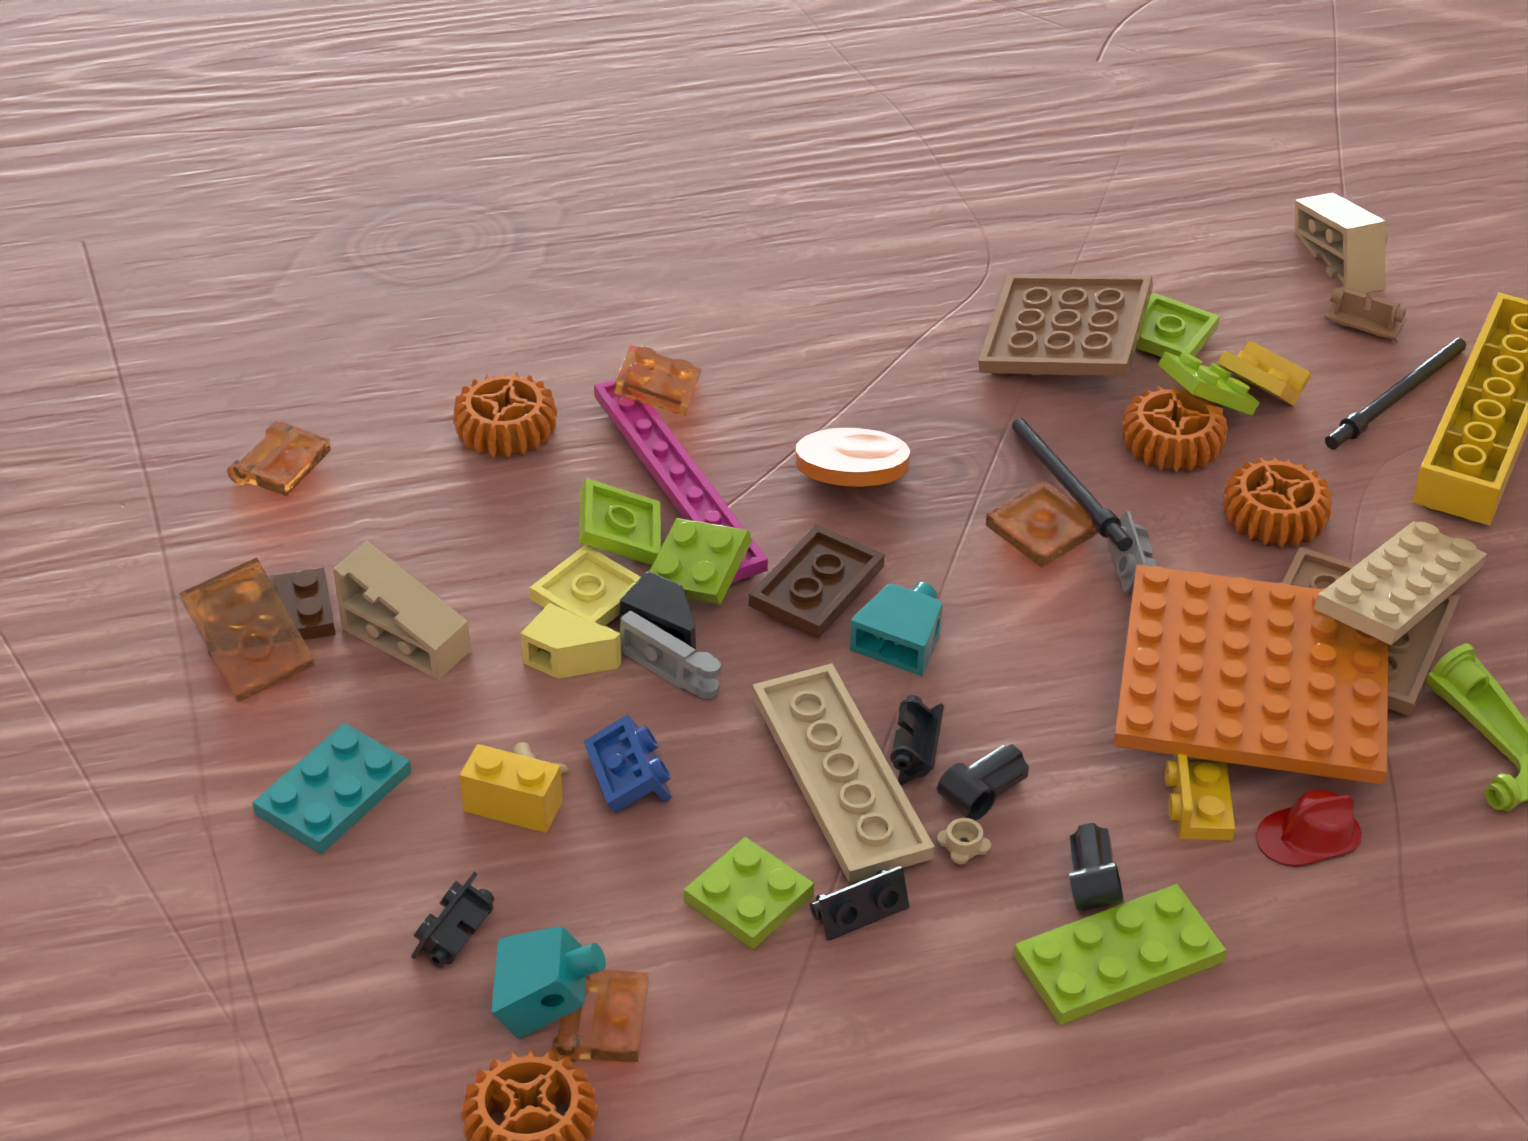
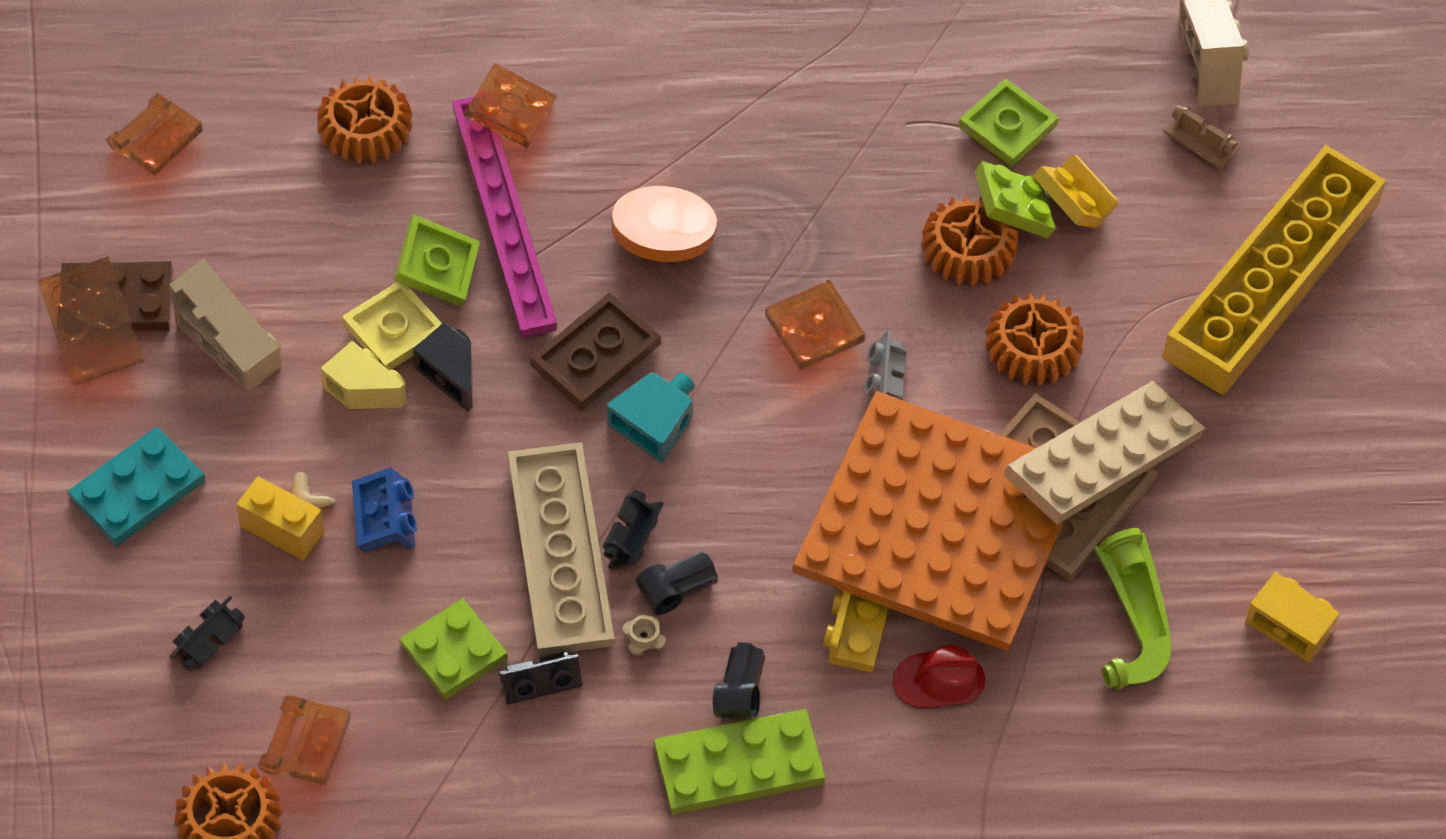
camera: 10 degrees right, 15 degrees up
teal torso [491,926,606,1039] -> none
light grey hinge [620,611,722,700] -> none
lime plate [649,518,752,605] -> none
medium nougat plate [978,274,1153,377] -> none
black bar [1012,418,1133,551] -> none
black bar [1325,337,1466,450] -> none

